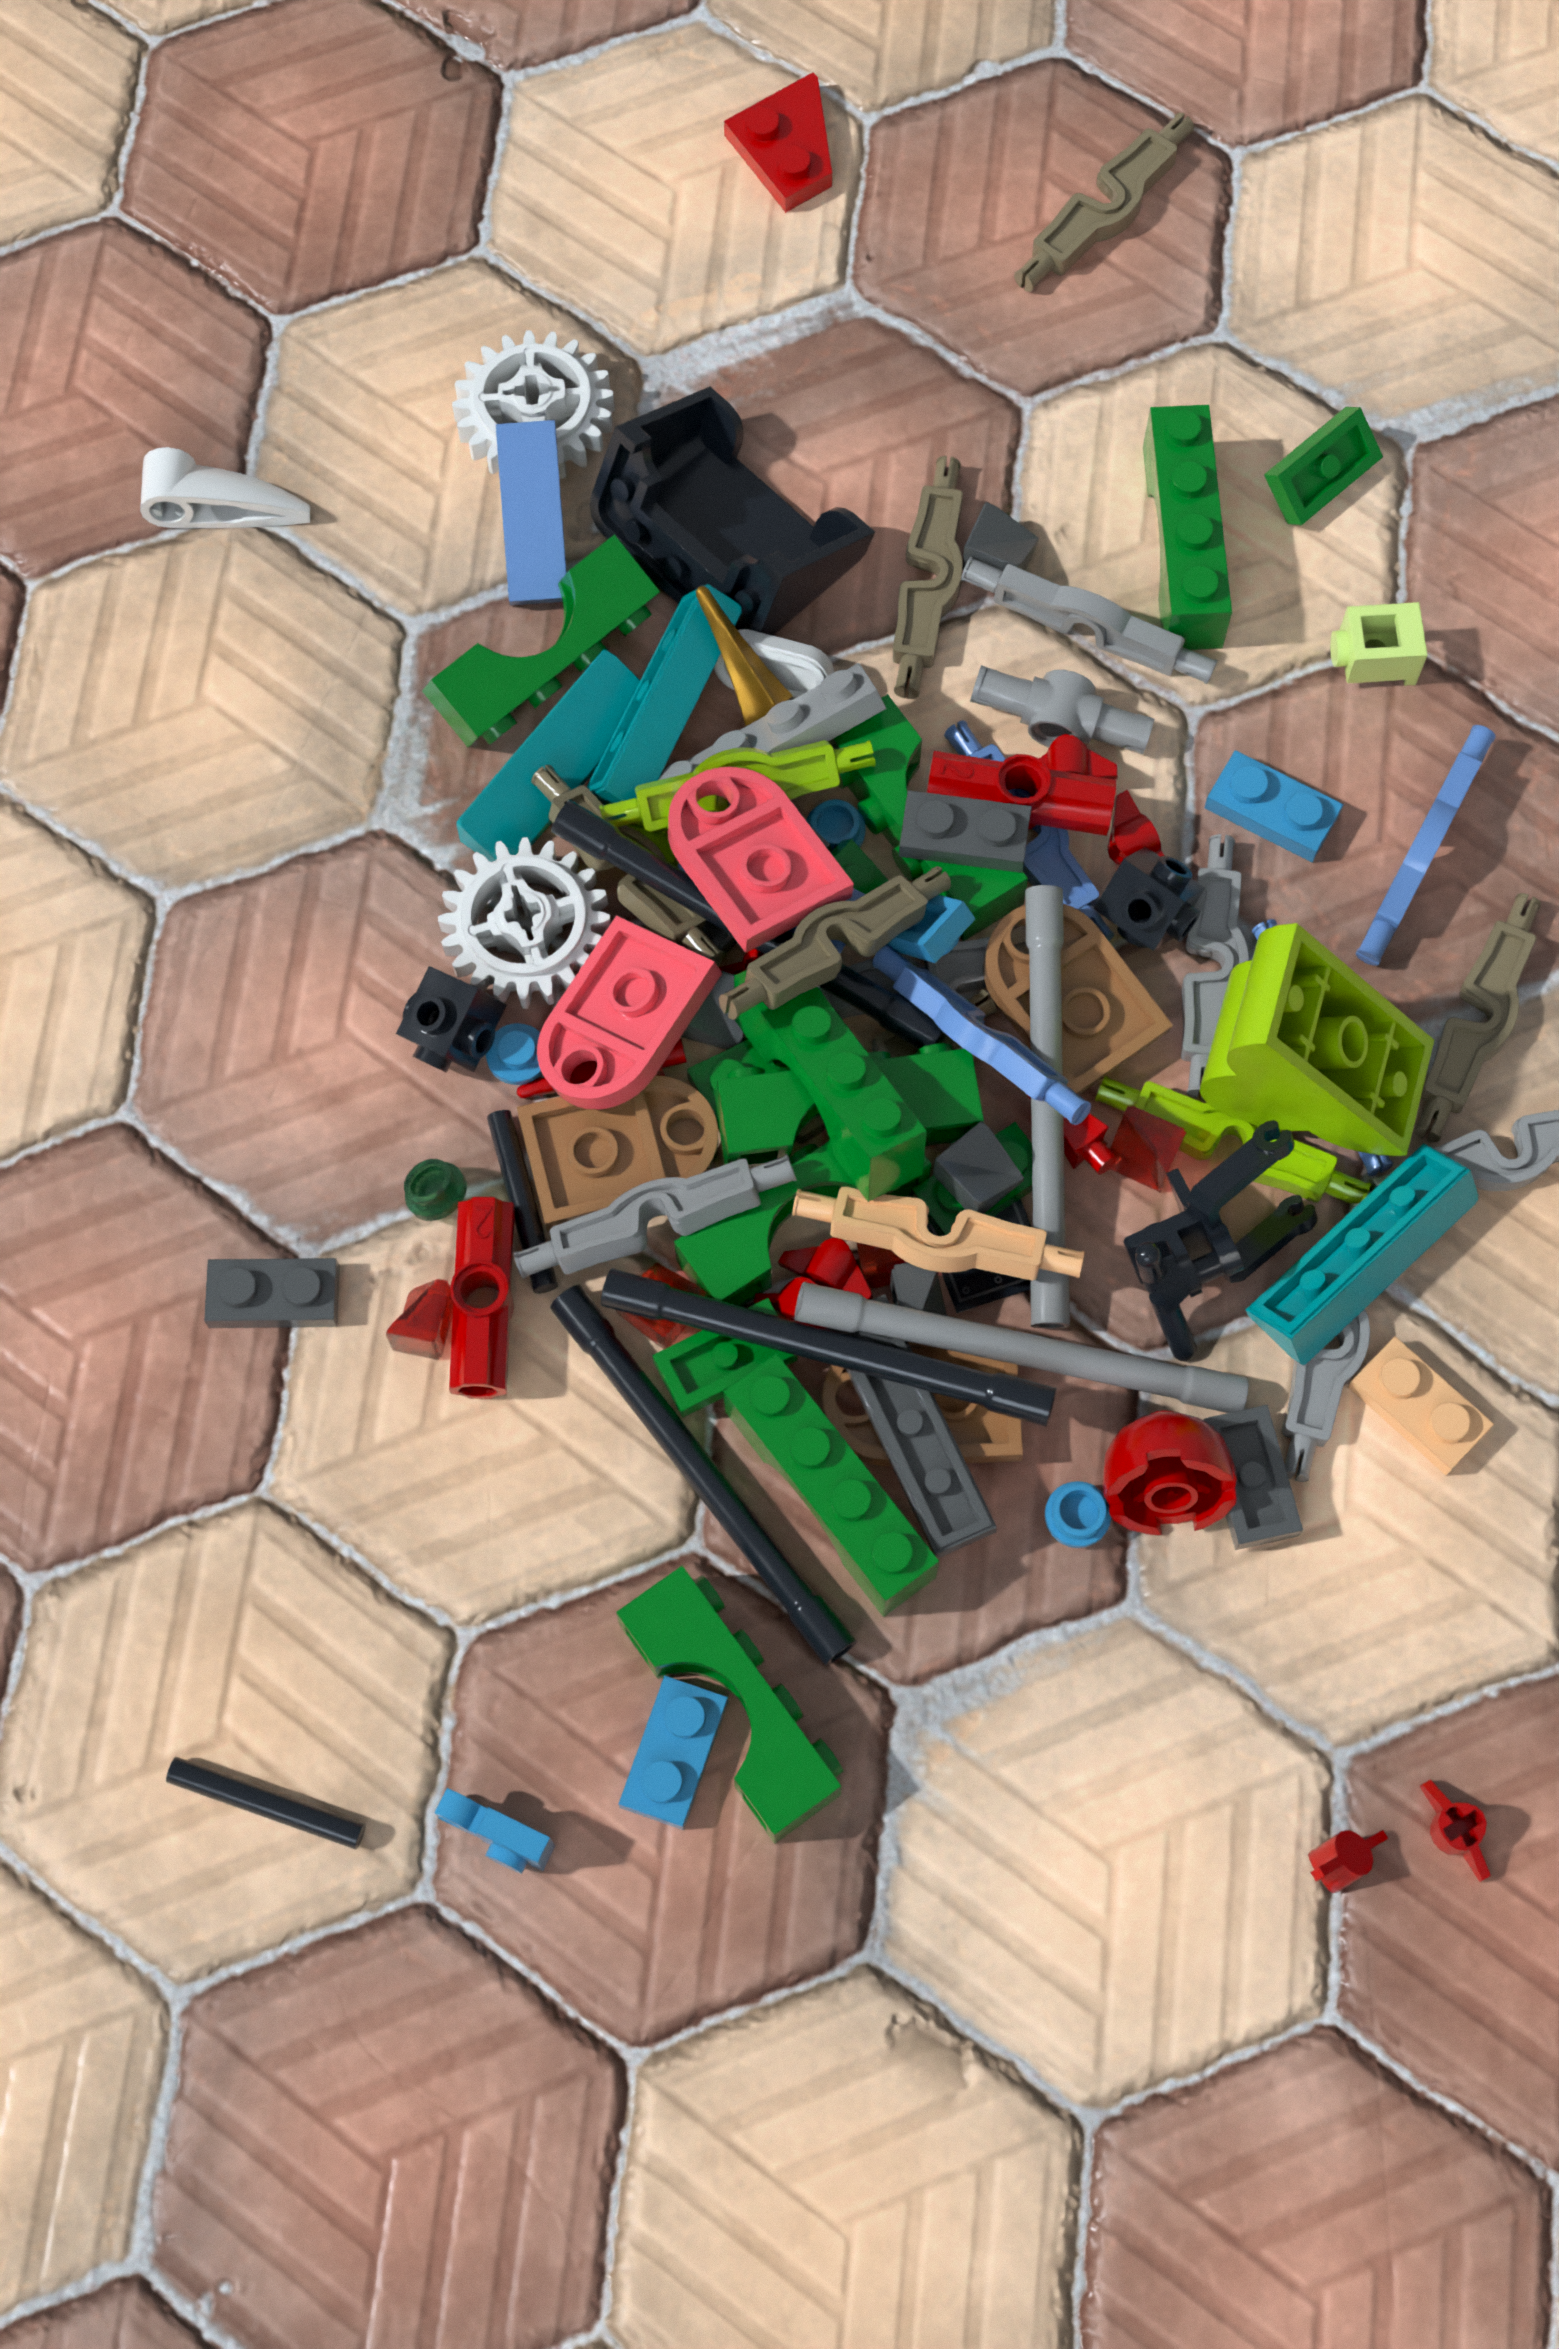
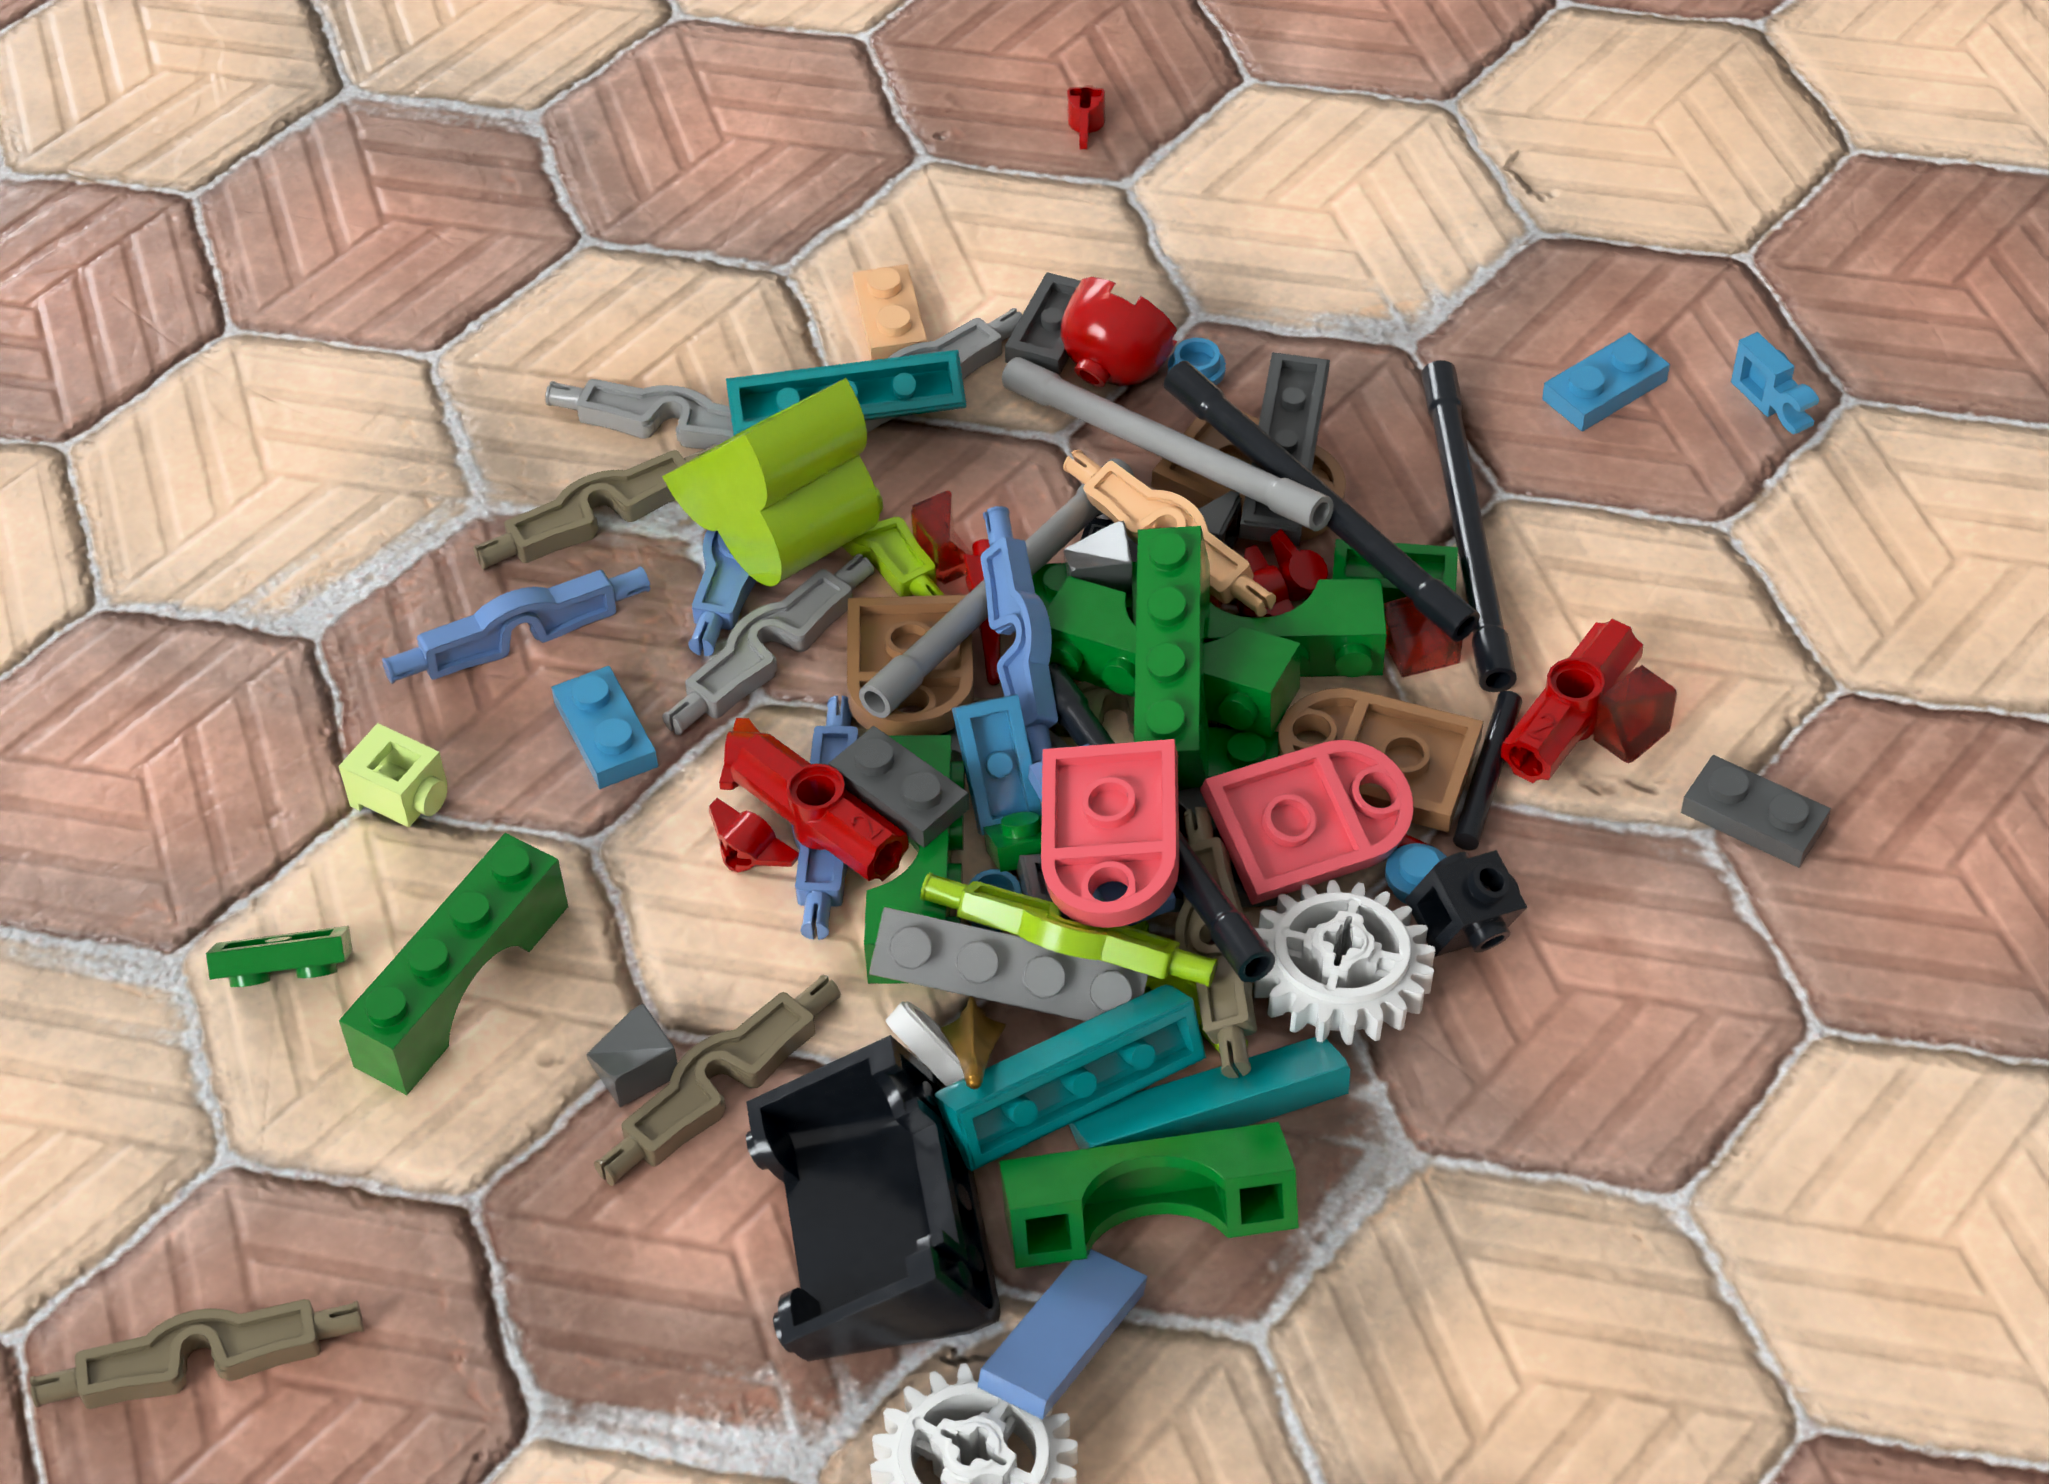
camera: 145 degrees left, 20 degrees down
black bar [166,1757,366,1850] -> none
clear green plate [404,1159,467,1221] -> none
light grey piece [514,1154,797,1279] -> none
green arch [616,1565,844,1844] -> none
dark tan piece [719,866,951,1020] -> none
green arch [723,1353,939,1617] -> none
light grey piece [961,556,1218,684] -> none
light grey pin [970,665,1154,755] -> none
black brick [1094,846,1205,951] -> none
black piece [1123,1120,1318,1361] -> none
red piece [1308,1830,1389,1894] -> none

